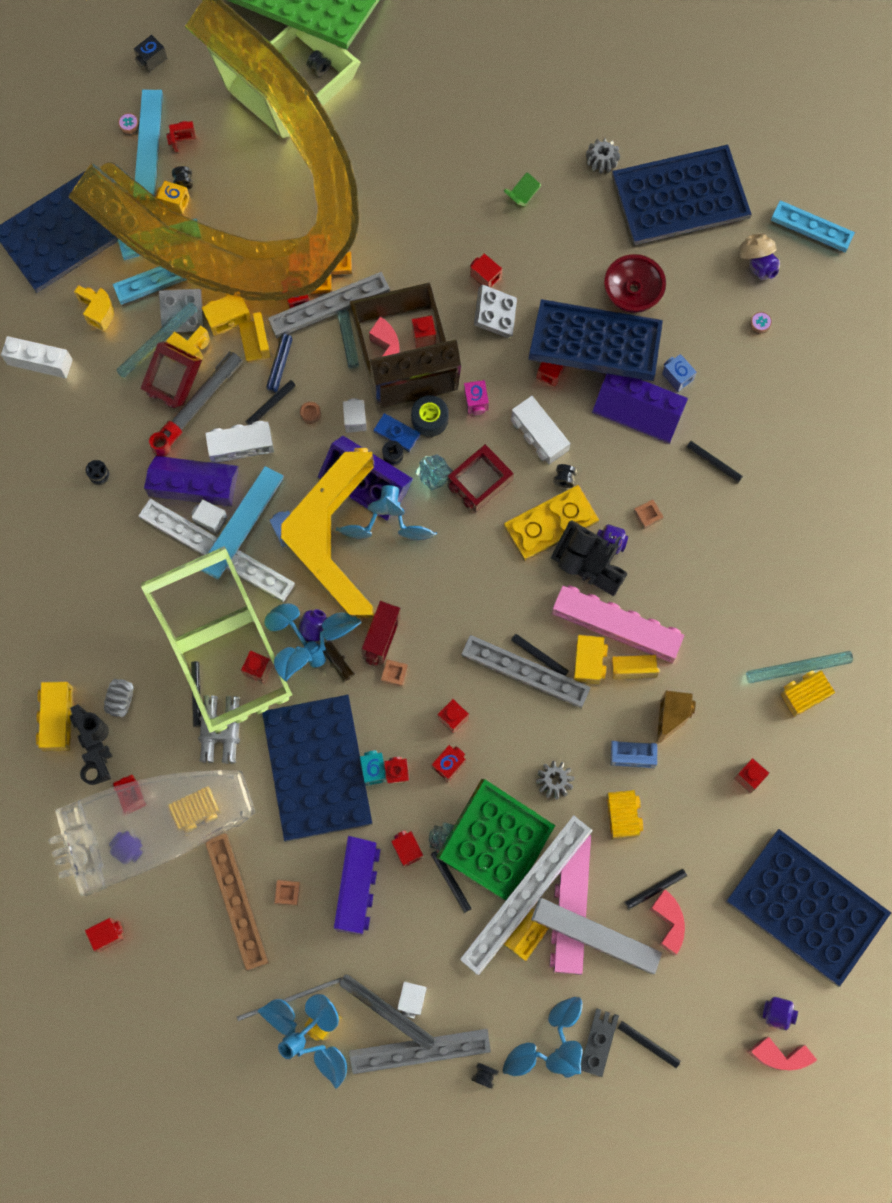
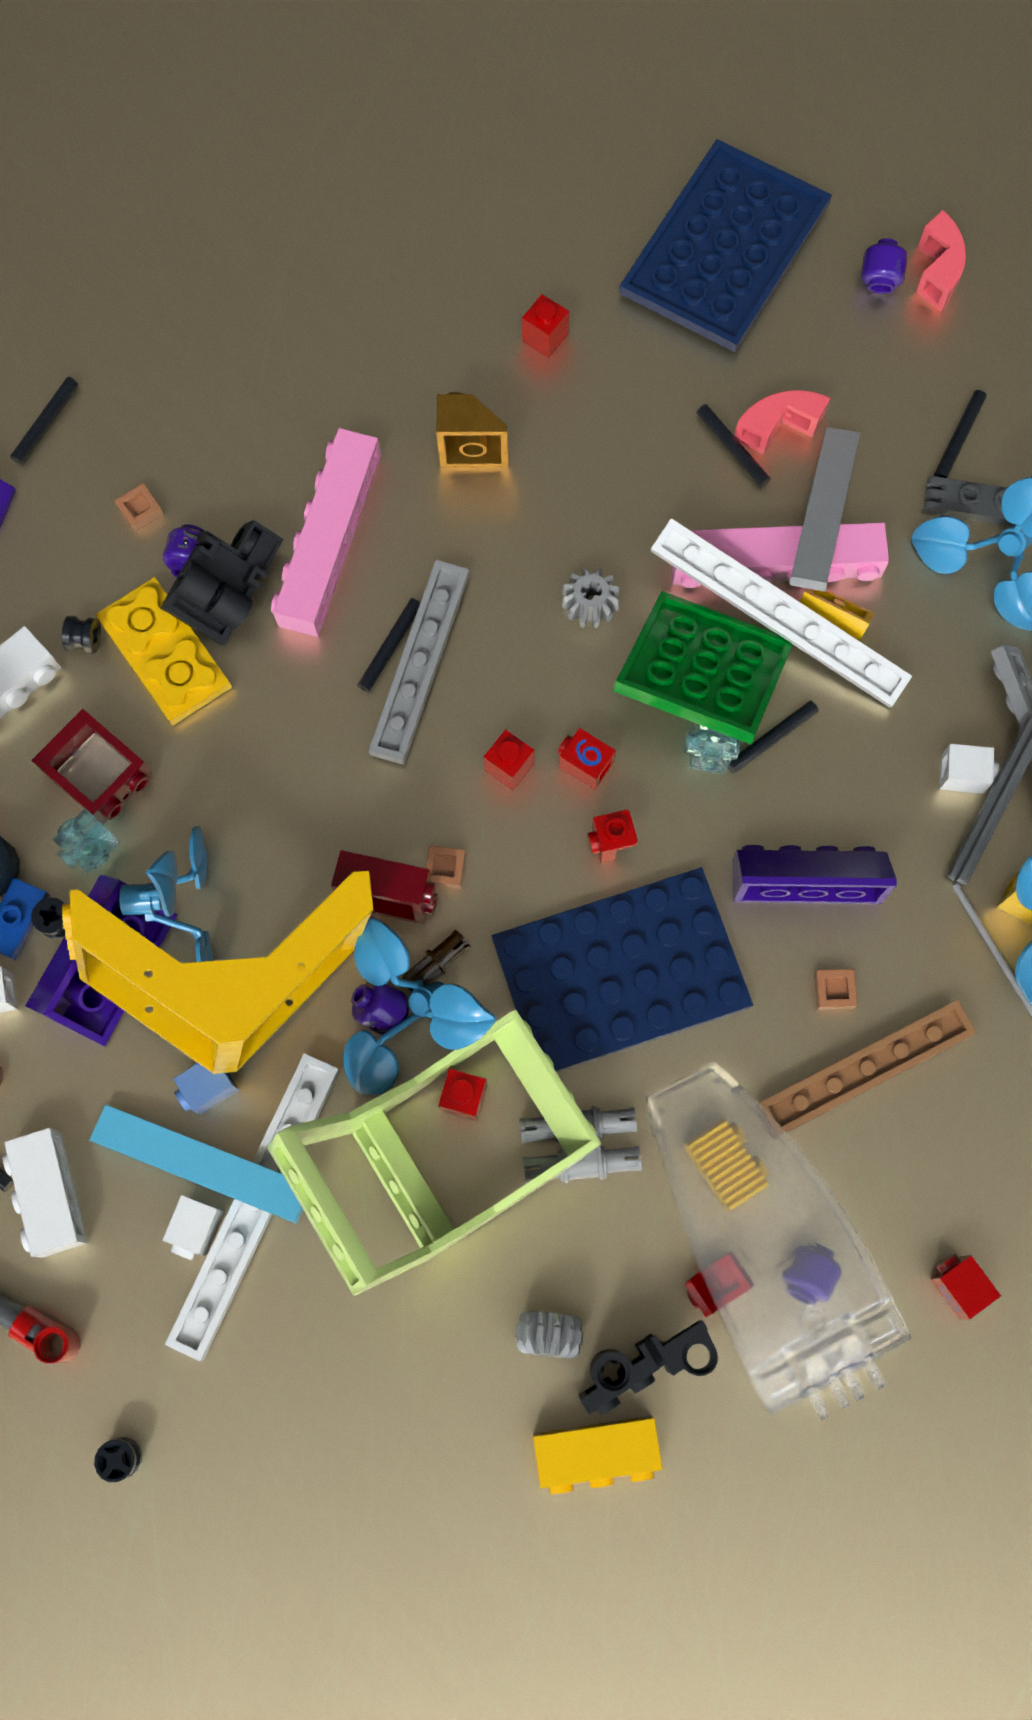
camera: 95 degrees left, 0 degrees up
dark purple slope [144,456,239,507] -> none
black bar [191,661,202,727] -> none
teal brick [360,750,387,786] -> none
red brick [391,830,424,868] -> none
yellow brick [573,635,608,685] -> none
yellow brick [606,790,643,840] -> none
medium blue hinge [610,741,657,768] -> none
yellow panel [612,655,660,680] -> none
clear light blue axle [746,651,853,683] -> none
yellow brick [780,670,835,717] -> none

